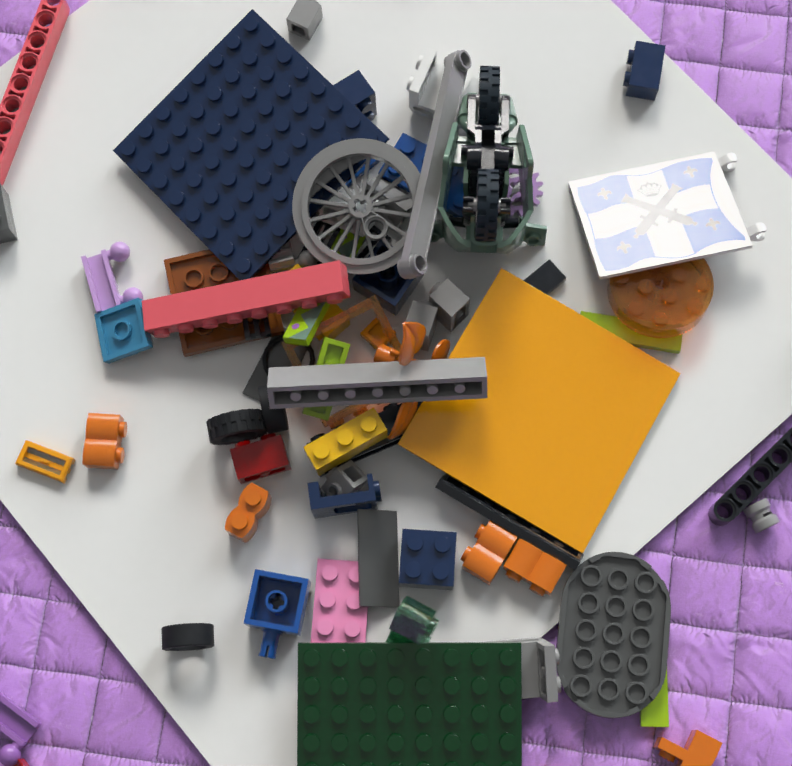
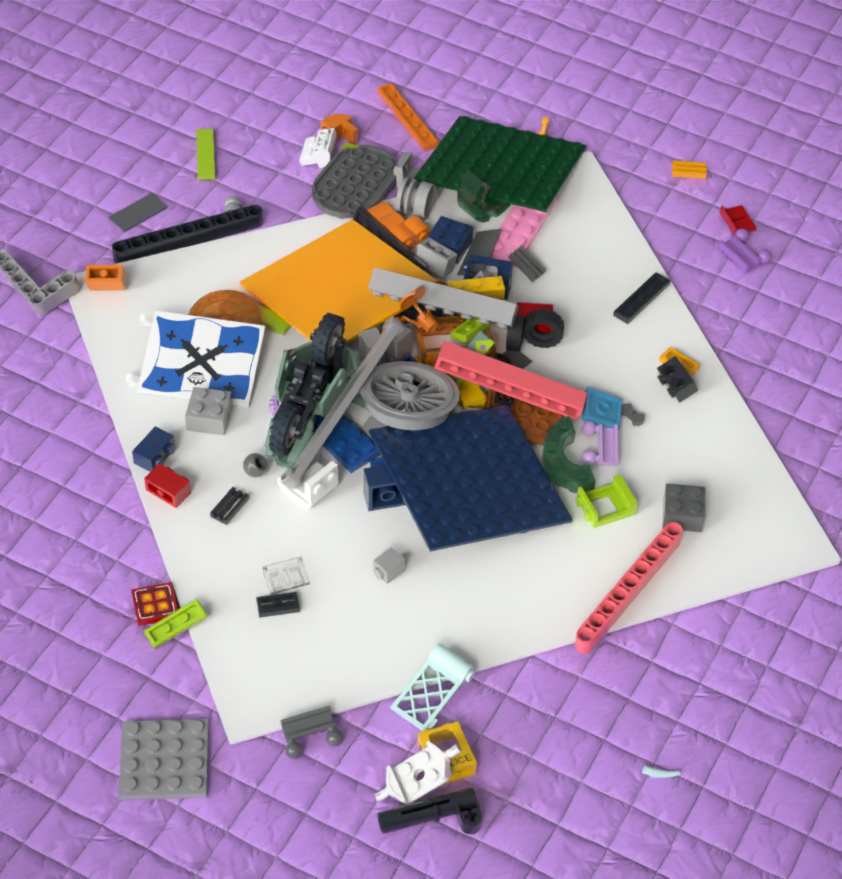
camera: 165 degrees left, 25 degrees down
orange brick [82,413,127,470] -> none
black tyre [161,623,214,651] -> none
orange brick [225,483,272,543] -> none
blue brick [244,569,311,659] -> none
none -> red brick [144,463,191,508]
none -> light grey brick [185,387,232,435]
none -> black tile [210,487,249,525]
none -> dark grey piece [243,453,267,477]
none -> white brick [299,128,337,168]
none -> light grey wheel [396,177,436,220]
none -> light grey brick [416,237,458,278]
none -> dark grey tile [508,245,546,283]
none -> clear green brick [542,416,596,493]
none -> lime window [575,474,638,528]
none -> black tile [613,272,670,324]
none -> dark grey piece [621,403,645,426]
none -> black brick [657,356,698,403]

